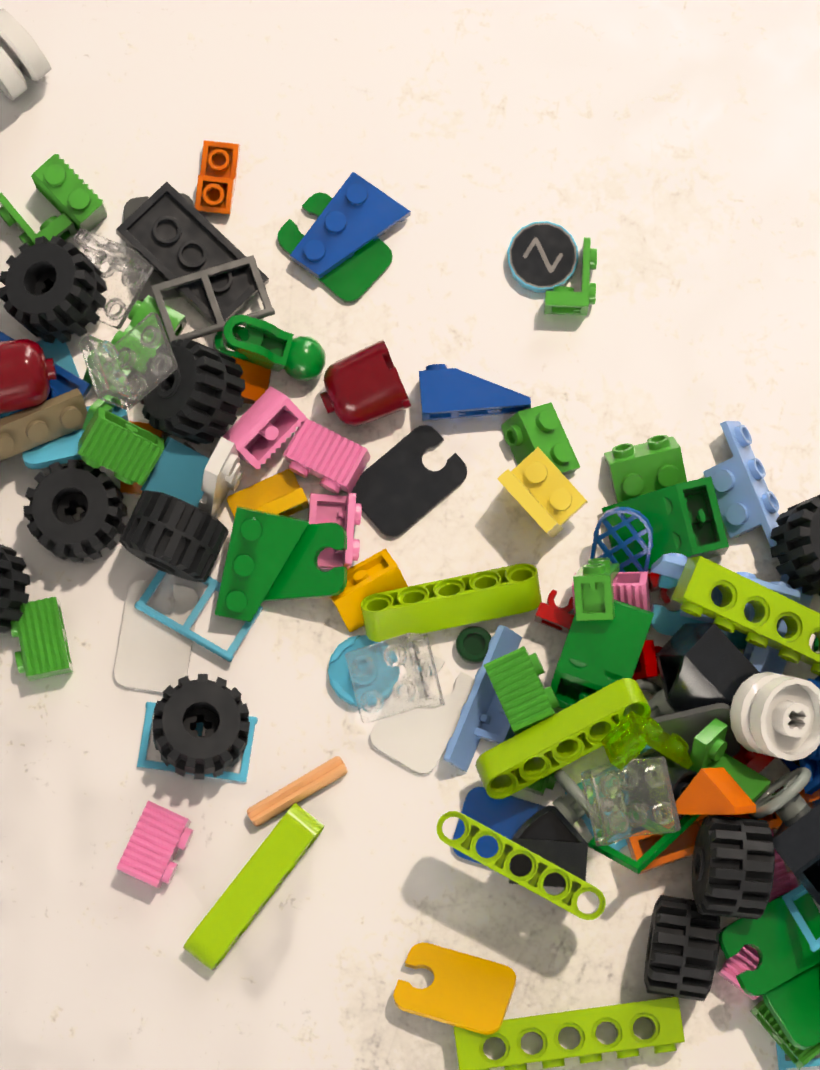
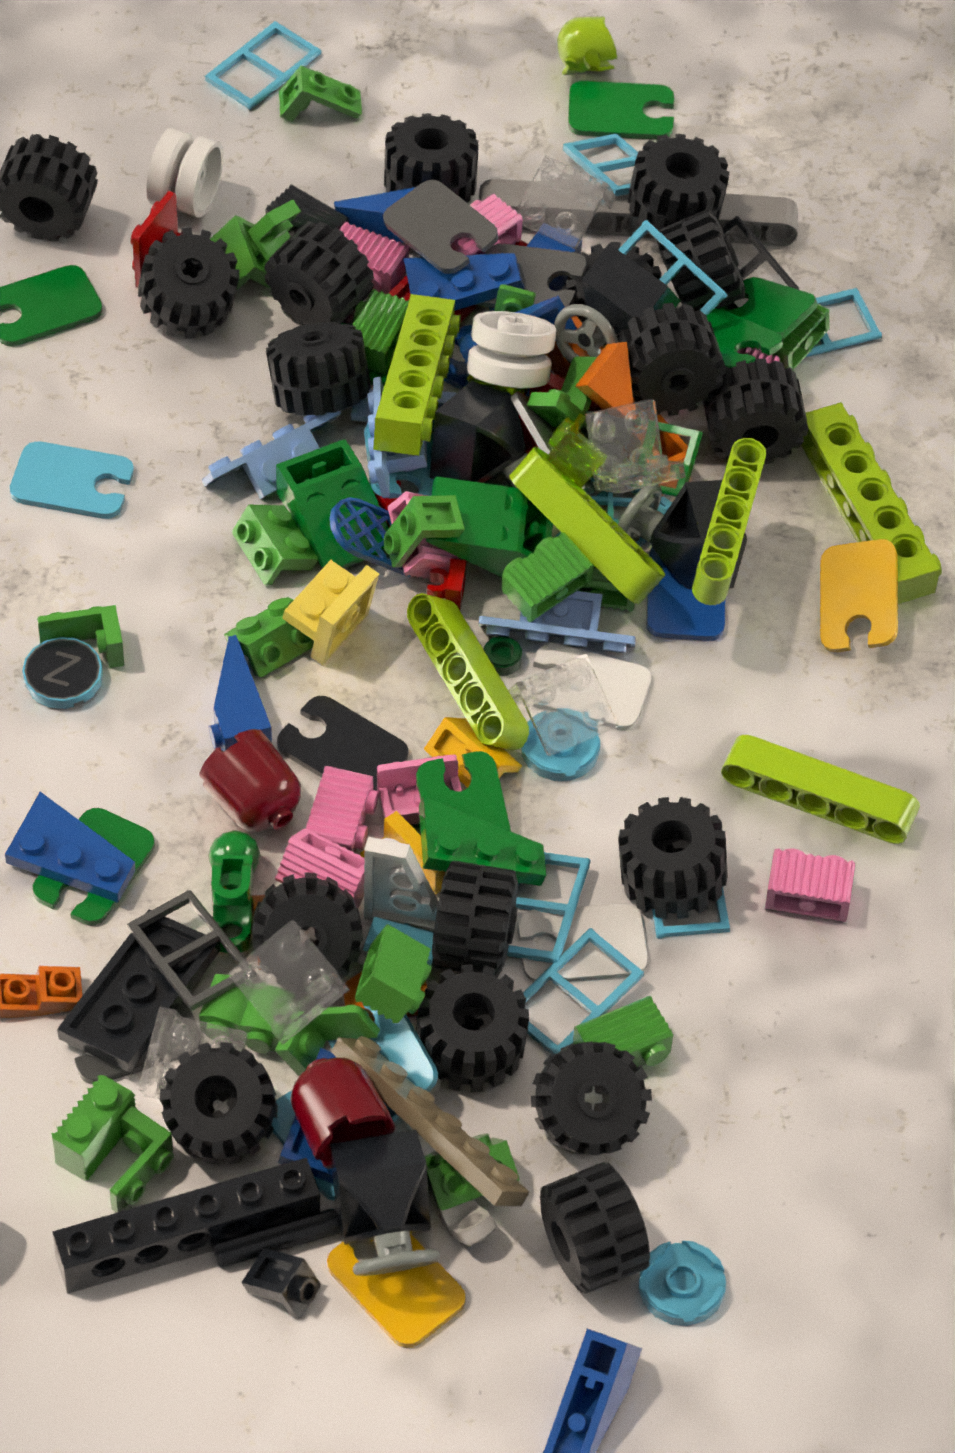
camera: 110 degrees left, 25 degrees down
light nougat axle [247,756,348,827] -> none
none -> medium azure piece [10,441,134,519]
none -> medium azure window [523,928,644,1055]

